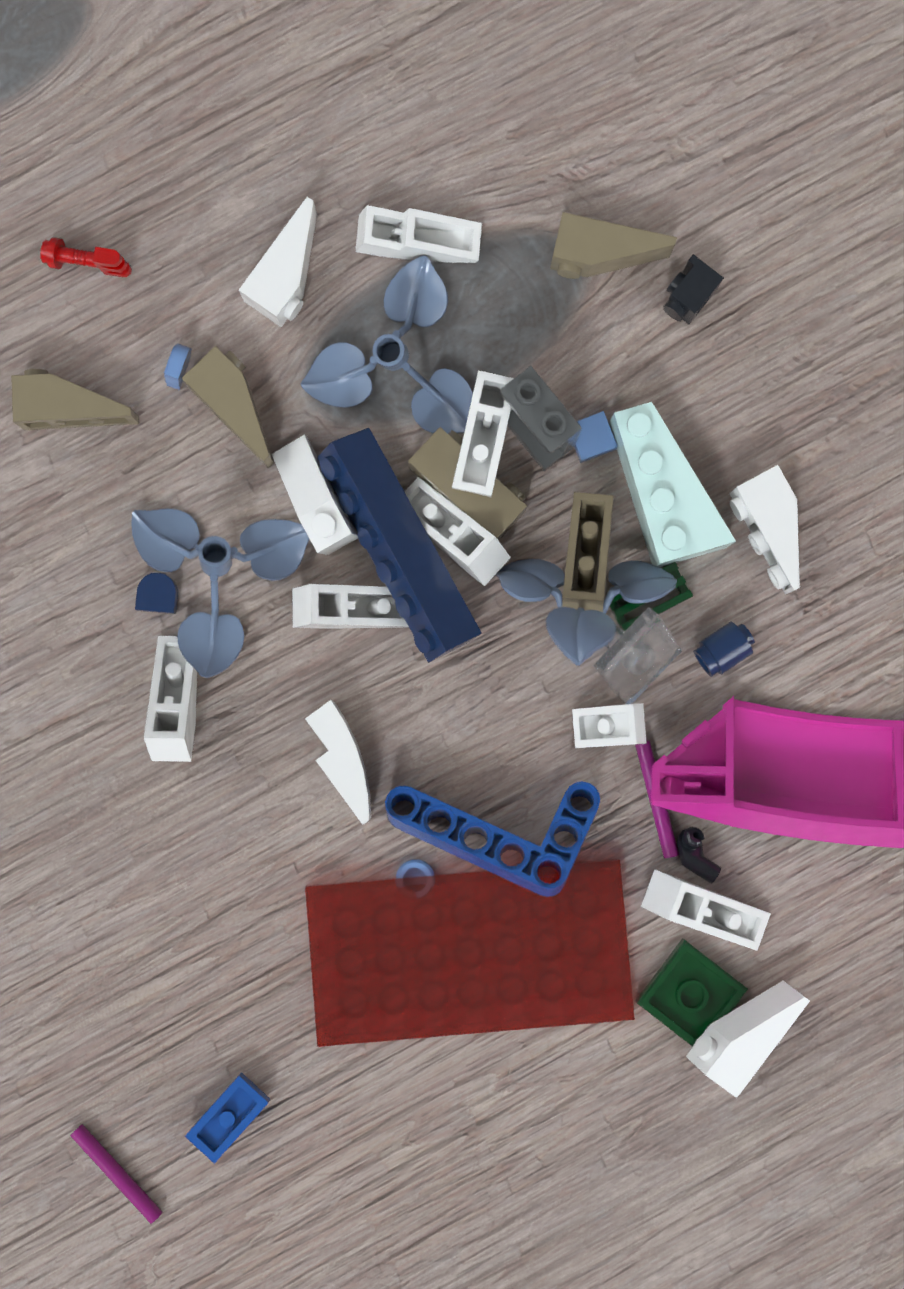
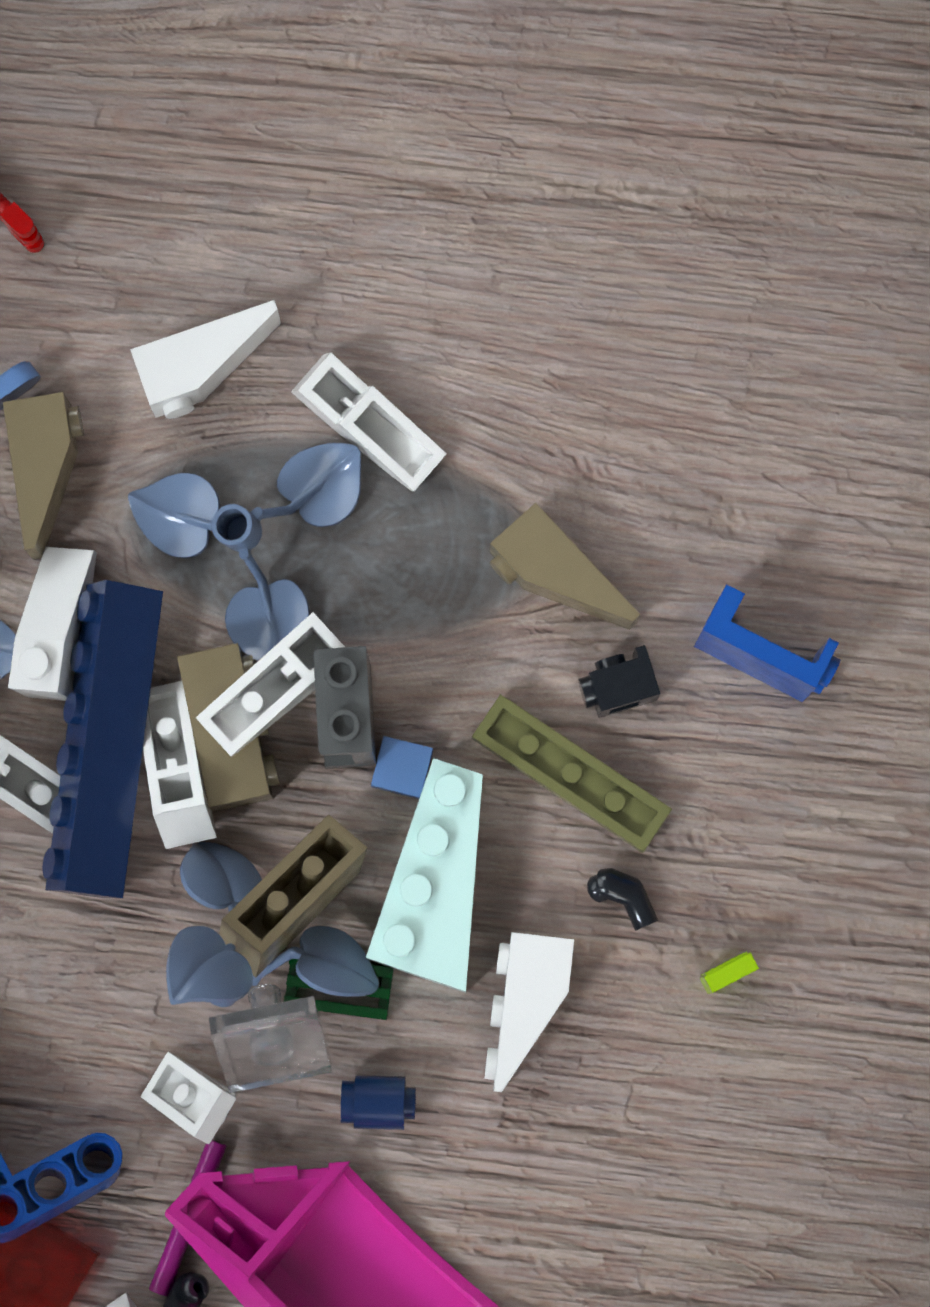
camera: 35 degrees right, 5 degrees down
none -> olive plate [472,694,672,853]
none -> black arm [587,868,658,931]
none -> blue panel [693,584,841,702]
none -> lime tile [700,951,759,994]

